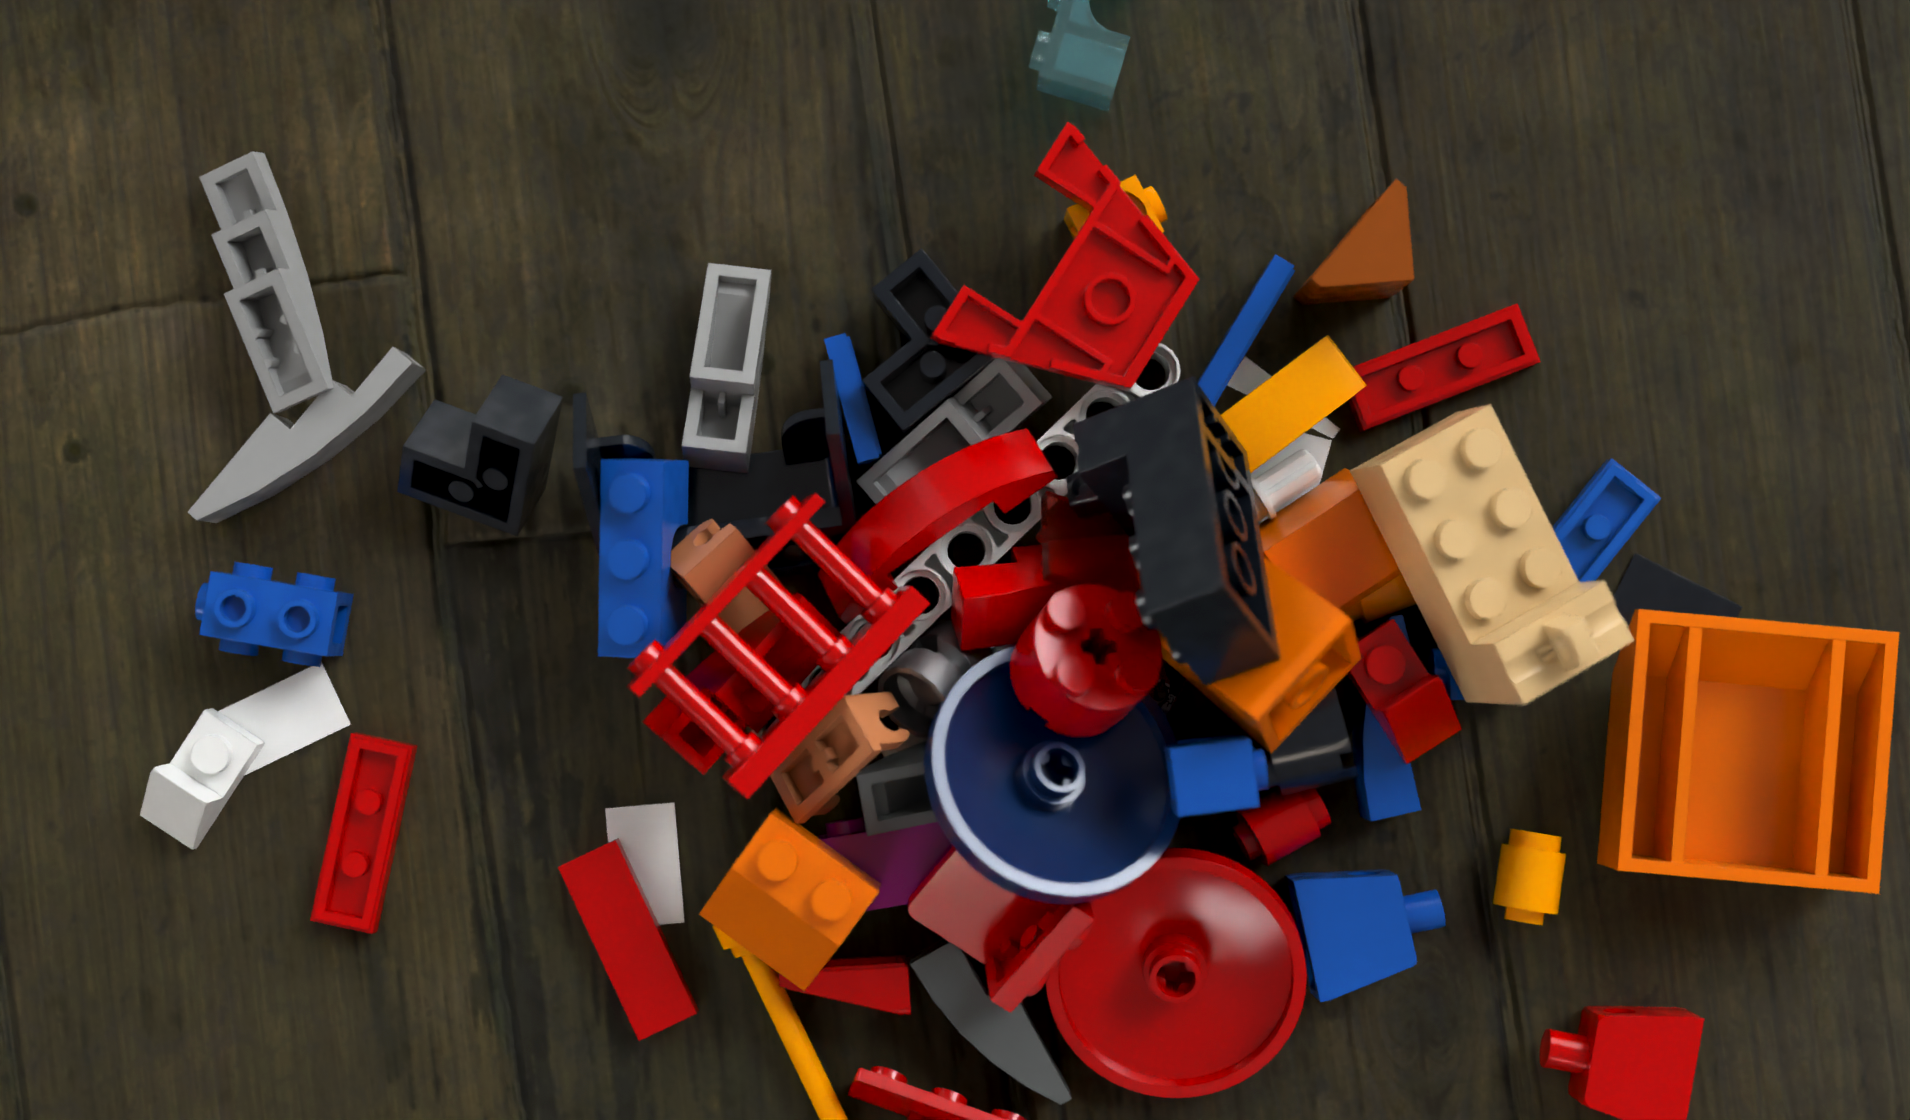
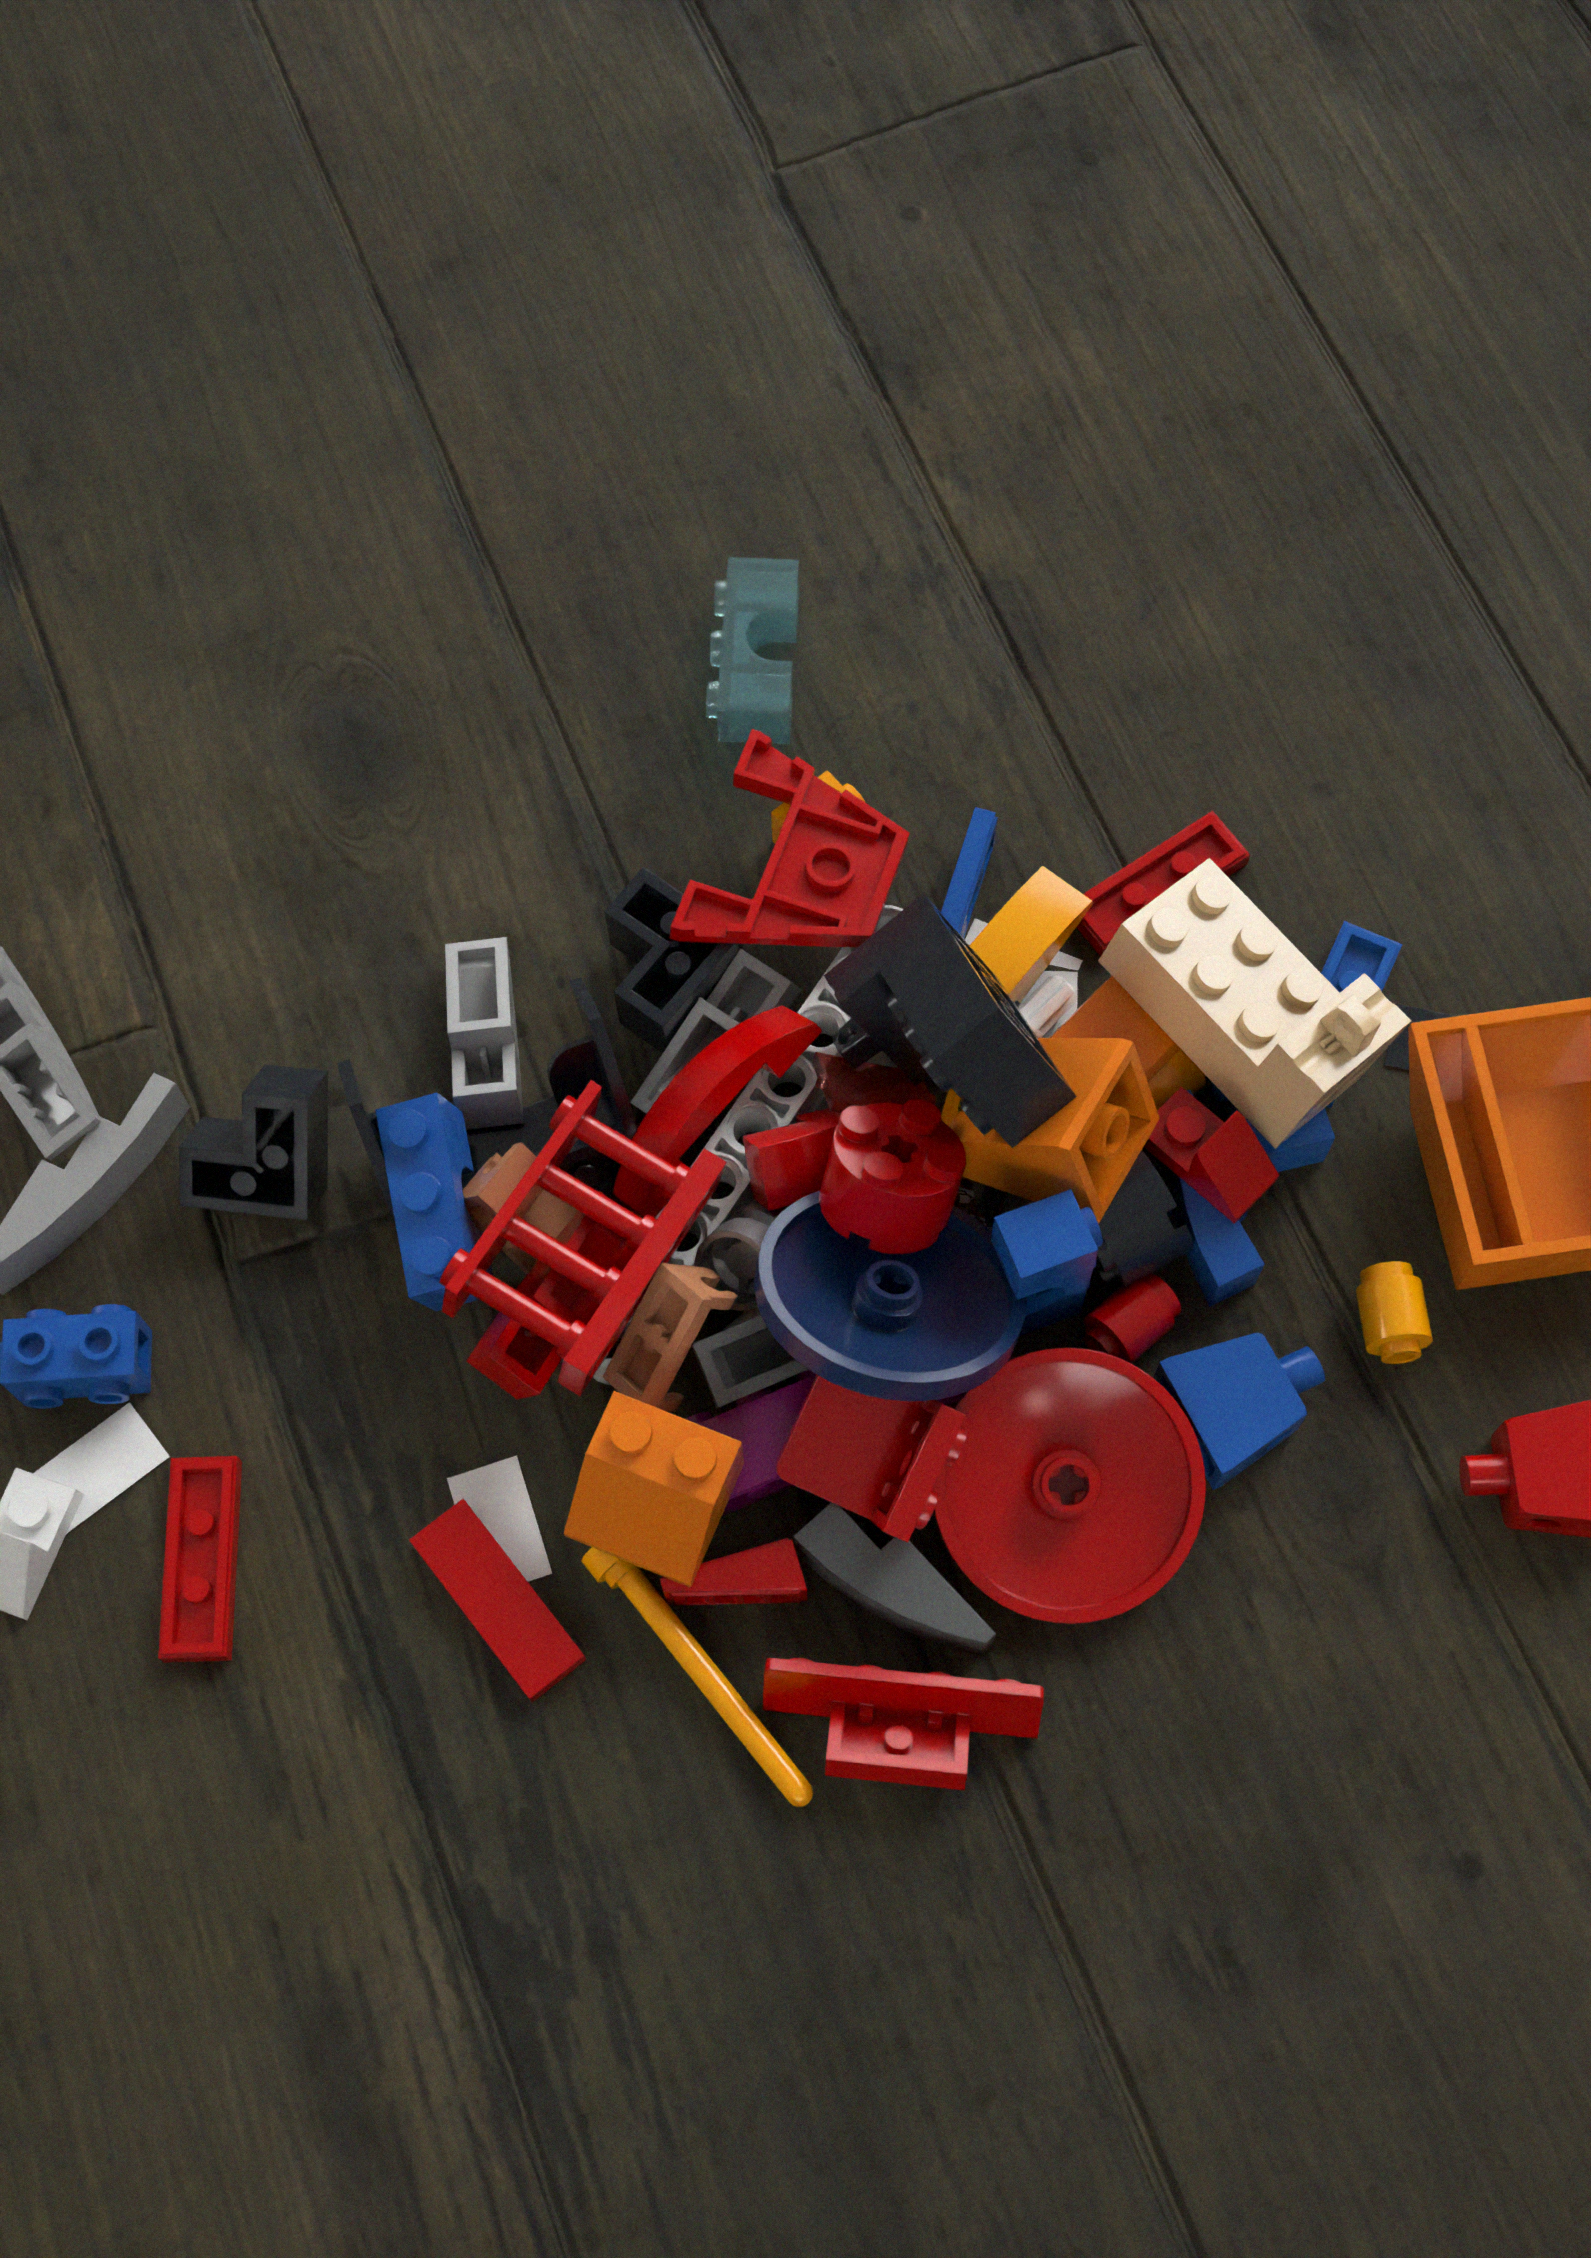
camera: 10 degrees left, 20 degrees down
blue tile [824,333,883,467] -> none
dark orange slope [1293,179,1414,305] -> none

